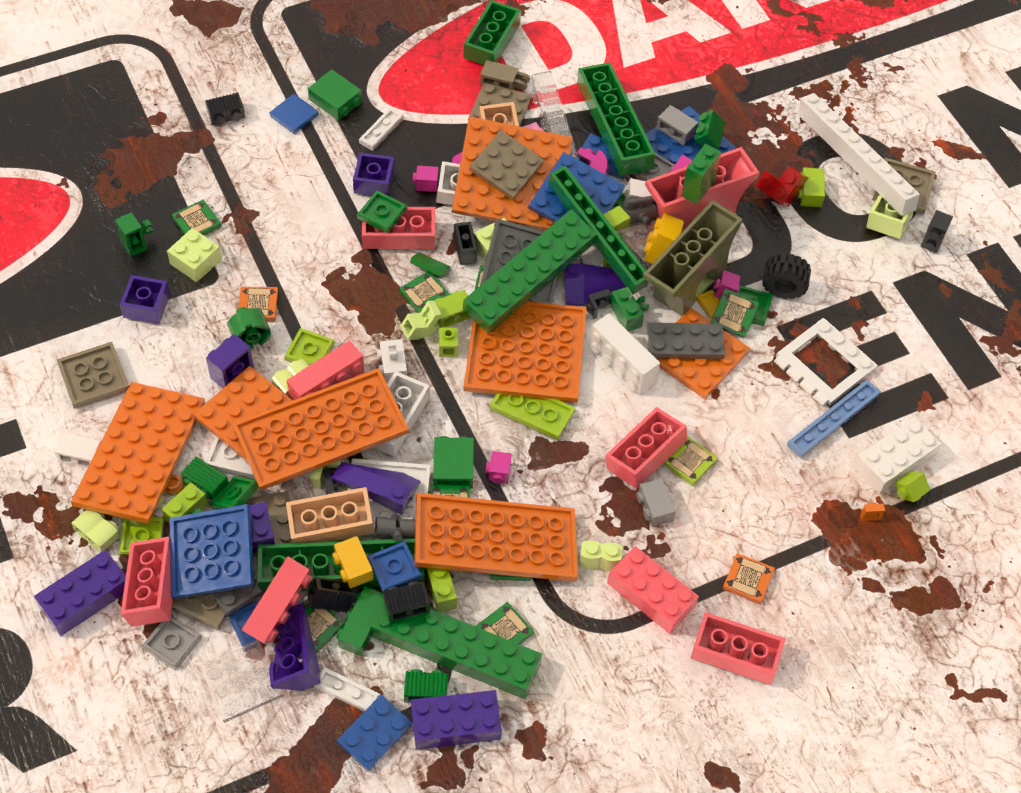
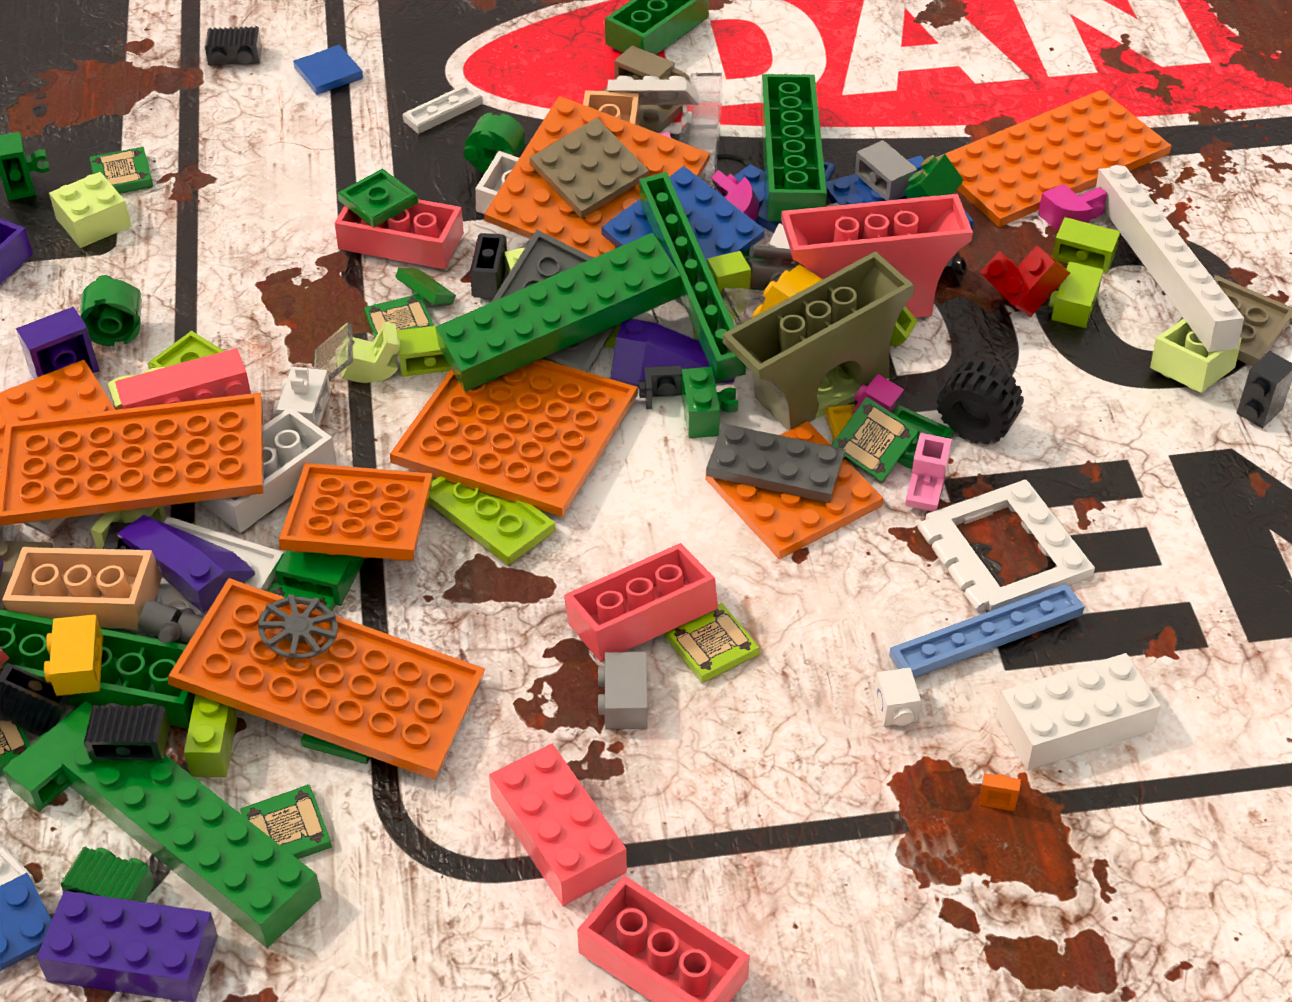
camera: 20 degrees right, 10 degrees down
tile [238,287,278,321] -> none
green brick [308,69,362,121] -> none
dark purple brick [353,152,395,196] -> none
blue tile [367,541,422,592] -> none
dark pink brick [413,166,439,192] -> none
lime brick [439,327,458,357] -> none
dark pink brick [485,451,512,484] -> none
yellowish green brick [579,540,623,572] -> none
white brick [589,313,660,395] -> none
green brick [681,144,721,204] -> none
tile [722,553,775,605] -> none
lime brick [894,470,930,502] -> none
none -> dark grey wheel [258,594,338,659]
none -> orange plate [279,463,432,561]
none -> clear piece [313,322,355,381]
none -> green brick [463,113,527,174]
none -> white plate [607,76,700,105]
none -> white brick [874,668,921,726]
none -> bright pink brick [905,433,952,512]
none -> orange plate [945,89,1172,227]
none -> dark pink brick [1038,184,1107,230]
none -> lime brick [1052,217,1121,274]

